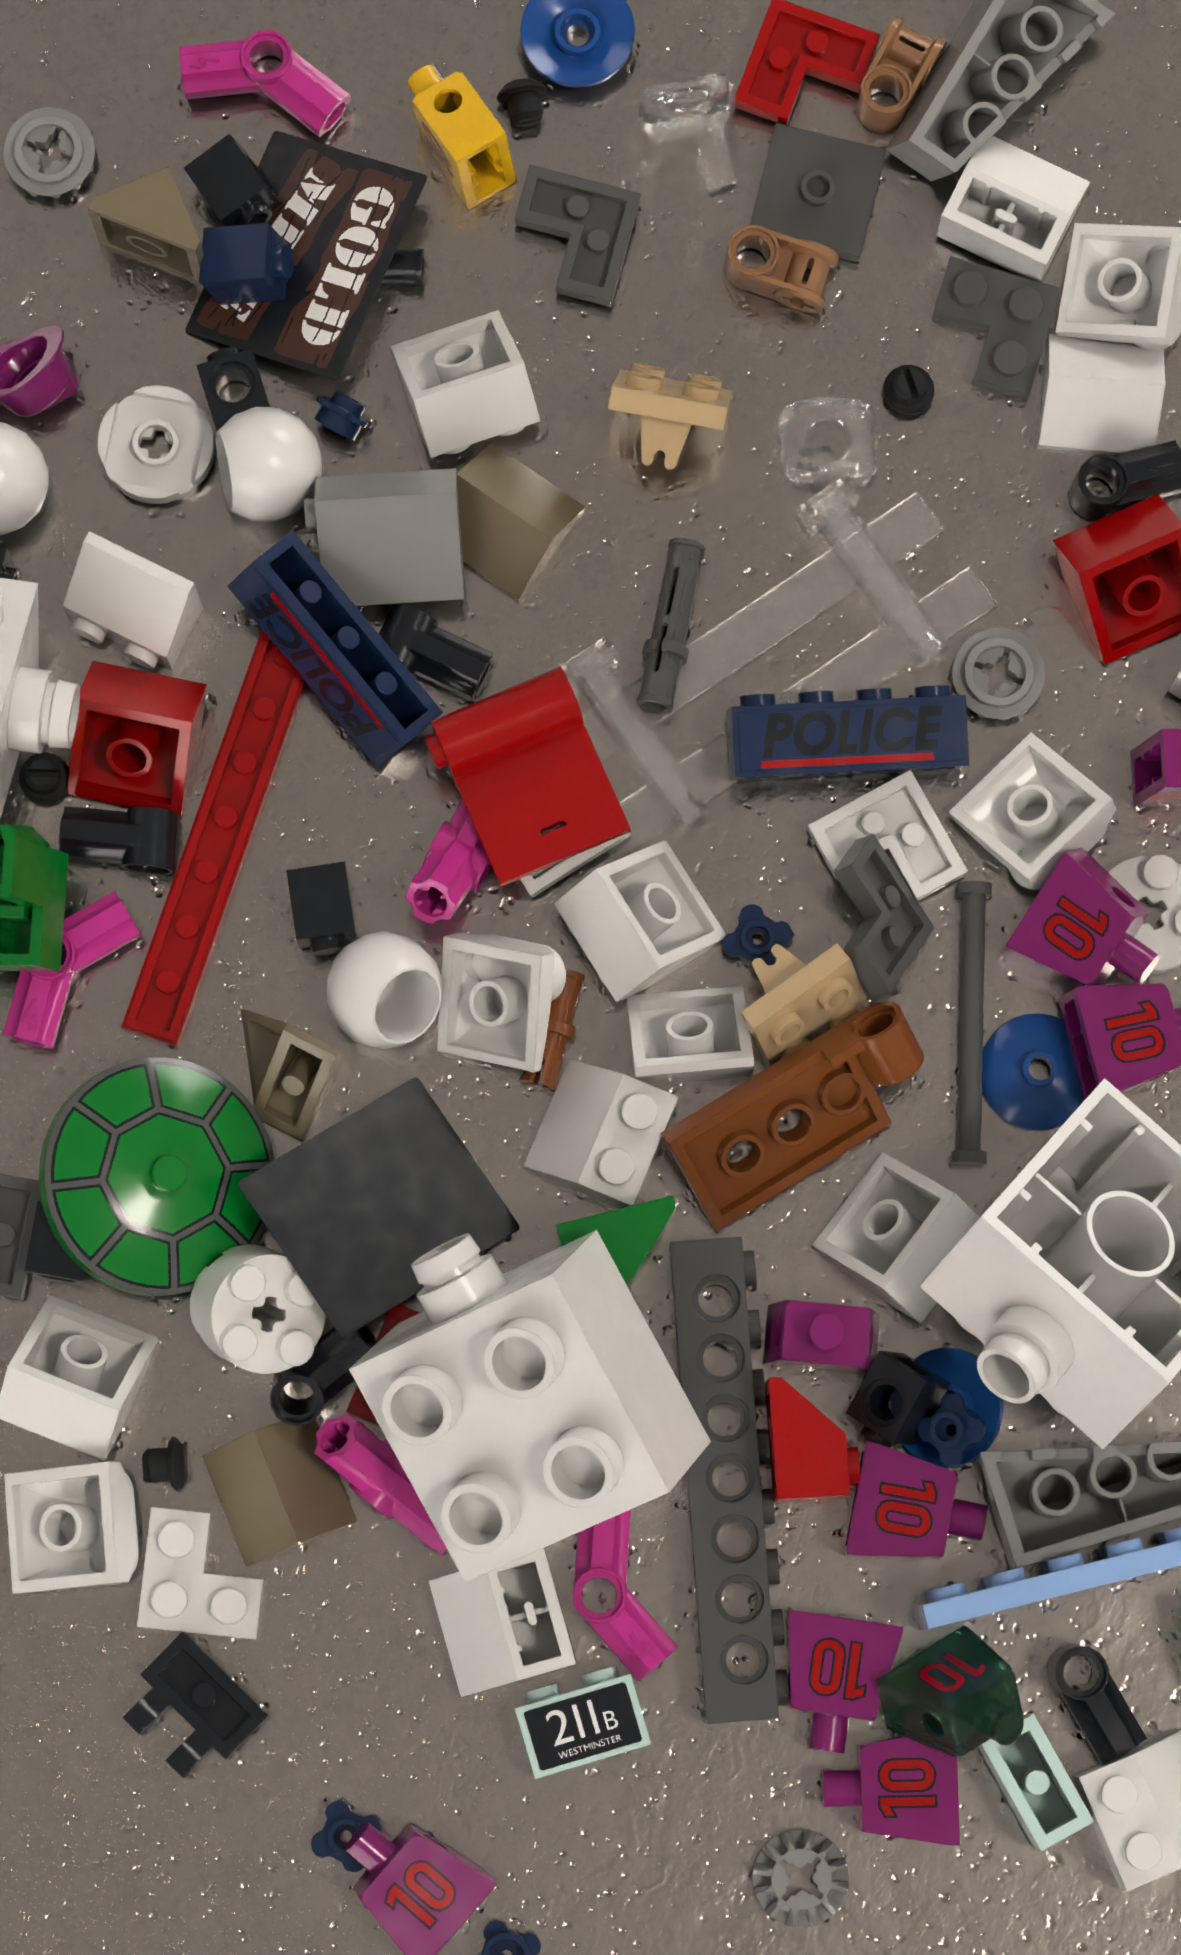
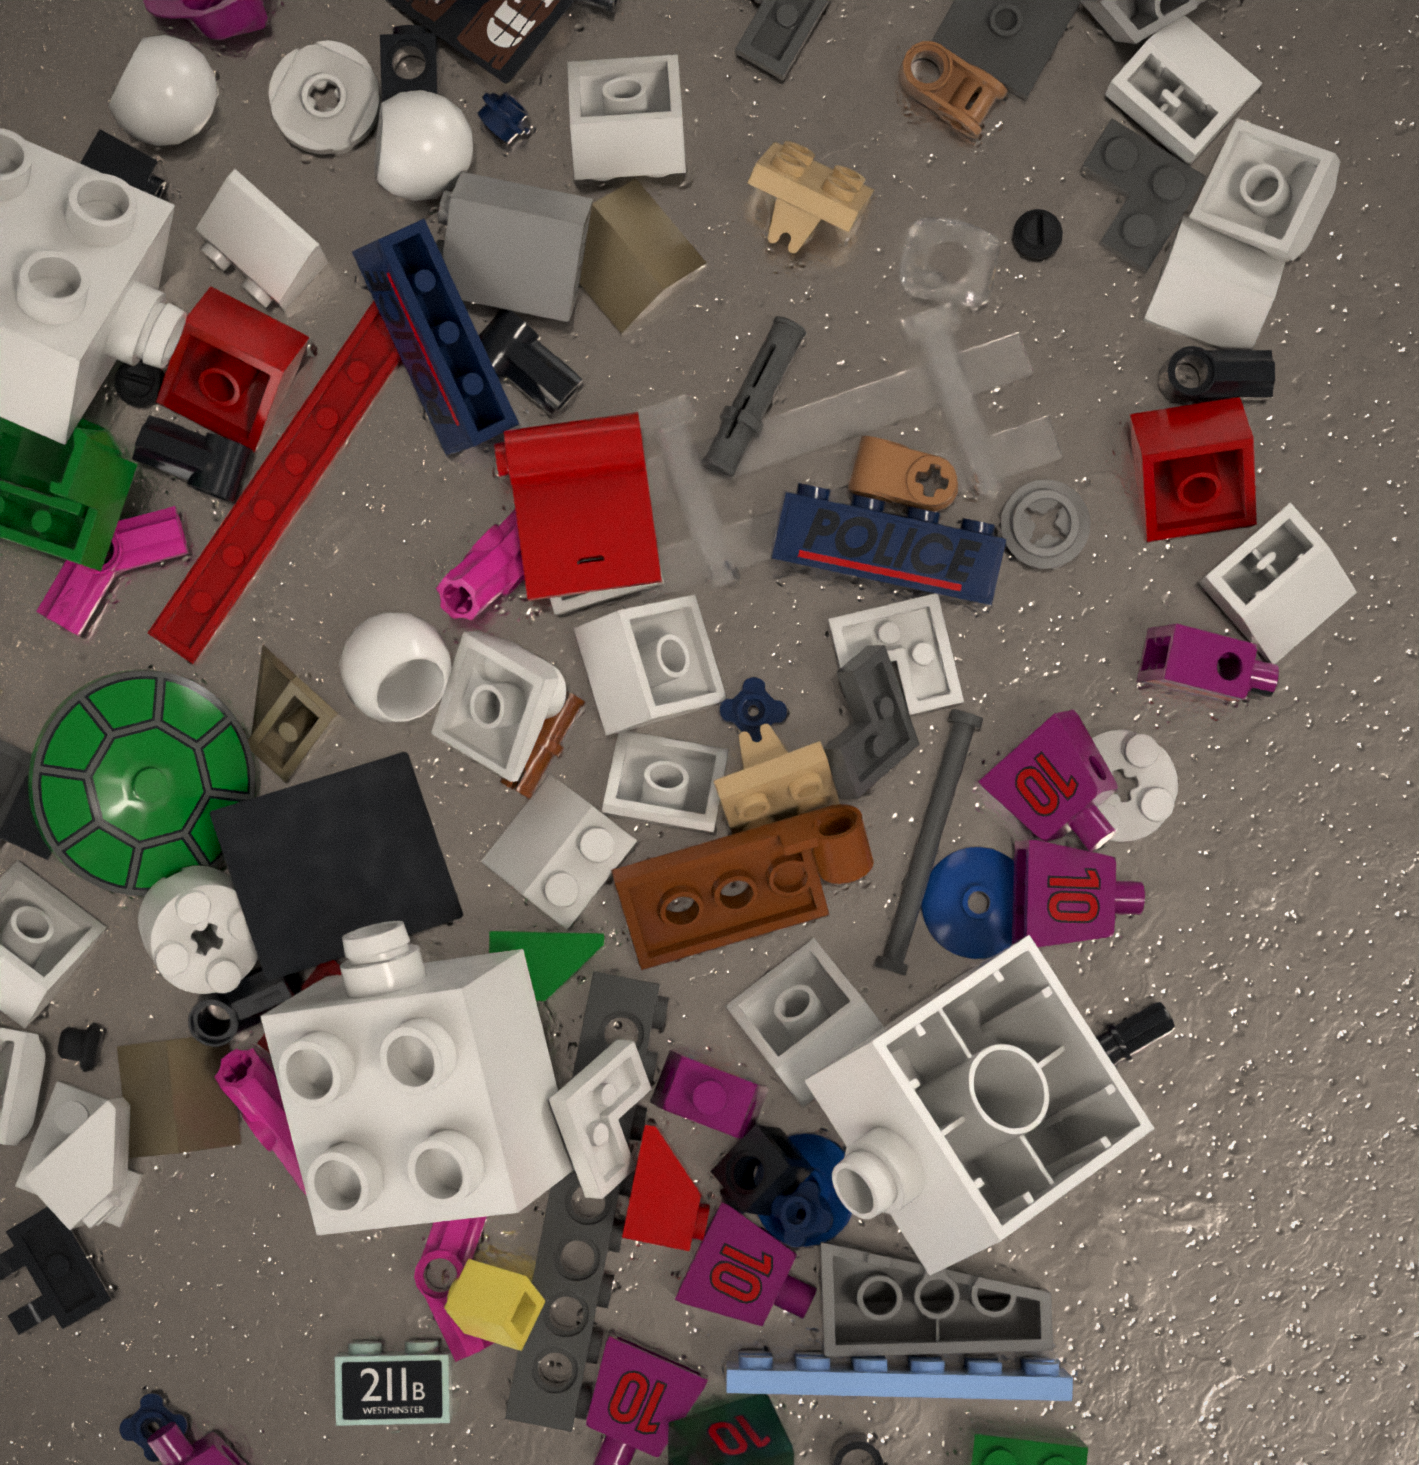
camera: 15 degrees right, 5 degrees up
black brick [286,861,358,955] -> none
white slope [429,1548,576,1697] -> none
white slope [949,732,1116,890] -> none
none -> white slope [23,1097,130,1230]
none -> light yellow brick [444,1259,545,1351]
none -> white plate [549,1040,652,1199]
none -> medium nougat piece [847,436,958,512]

